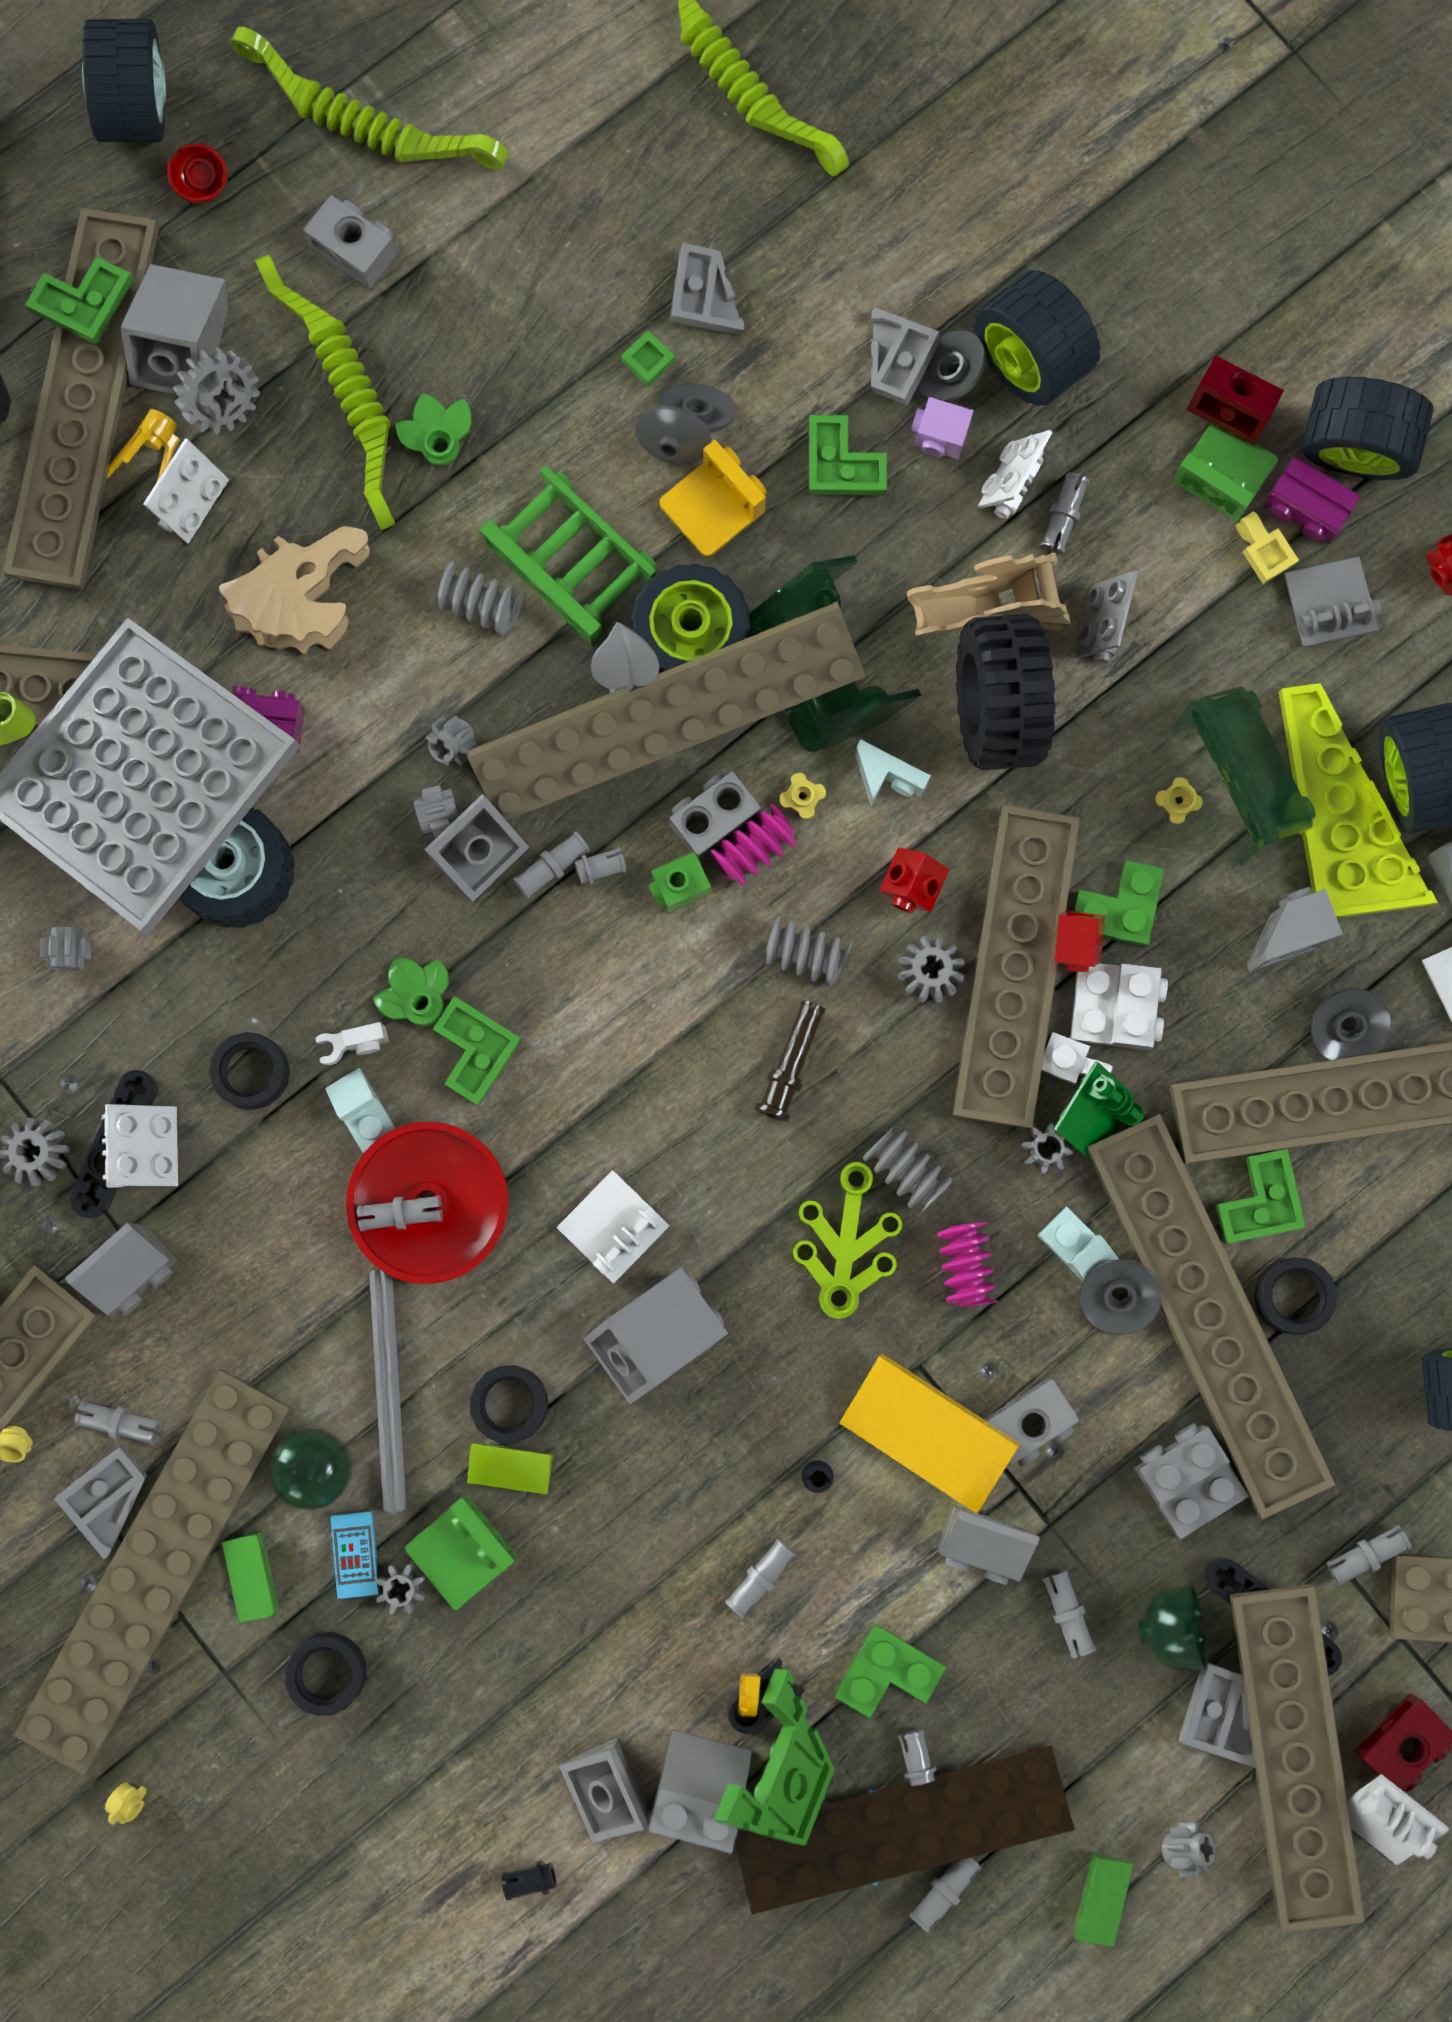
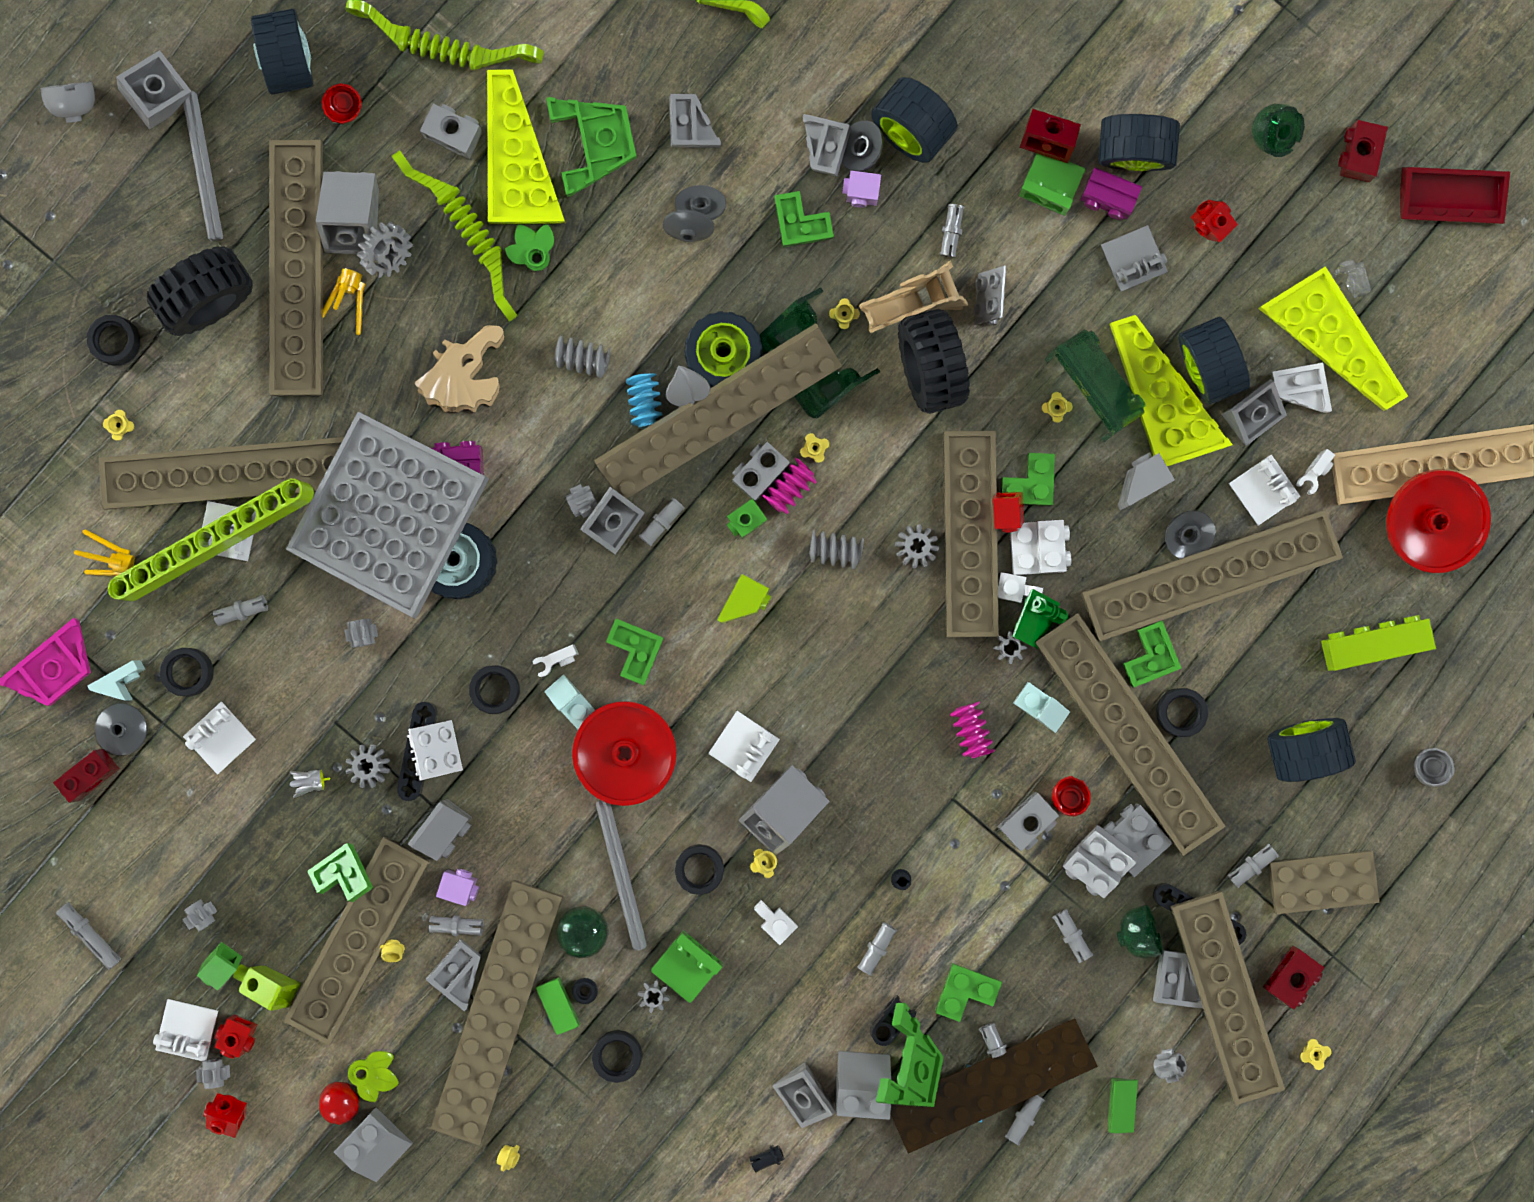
camera: 10 degrees left, 5 degrees up
bright green plate [25,256,134,345] -> none
white hinge [144,438,229,544] -> none
medium azure tile [330,1511,380,1599] -> none
light grey pin [357,1195,443,1232] -> none
bright green plate [373,958,449,1026] -> none
light grey gear [426,716,477,766] -> none
lime slope [467,1442,554,1495] -> none
bright green fence [479,465,657,647] -> none
light grey pin [574,847,627,885] -> none
bright green plate [621,330,676,388] -> none
yellow bracket [659,439,767,558] -> none
yellow tile [739,1673,760,1716] -> none
dark brown pin [755,1000,826,1122] -> none
lime plant [793,1162,902,1319] -> none
yellow tile [839,1353,1021,1514] -> none
light aqua slope [855,739,931,806] -> none
light grey piece [863,1128,953,1212] -> none
red brick [879,848,949,914] -> none
light grey slope [938,1504,1040,1585] -> none
white hinge [978,430,1052,519] -> none
dark grey dish [1080,1259,1162,1335] -> none
light yellow plate [1235,511,1299,584] -> none
white hinge [1347,1774,1449,1865] -> none
none -> lavender brick [436,869,479,906]
none -> neon yellow wing [487,70,566,224]
none -> bright green wing [546,97,637,197]
none -> black plate [572,978,598,1004]
none -> medium azure piece [626,374,663,429]
none -> lime slope [717,574,771,624]
none -> light yellow plate [750,849,777,878]
none -> white plate [754,900,798,945]
none -> light yellow plate [829,298,860,329]
none -> red hair [1051,776,1091,817]
none -> light grey plate [1063,825,1139,898]
none -> light yellow plate [1300,1039,1331,1070]

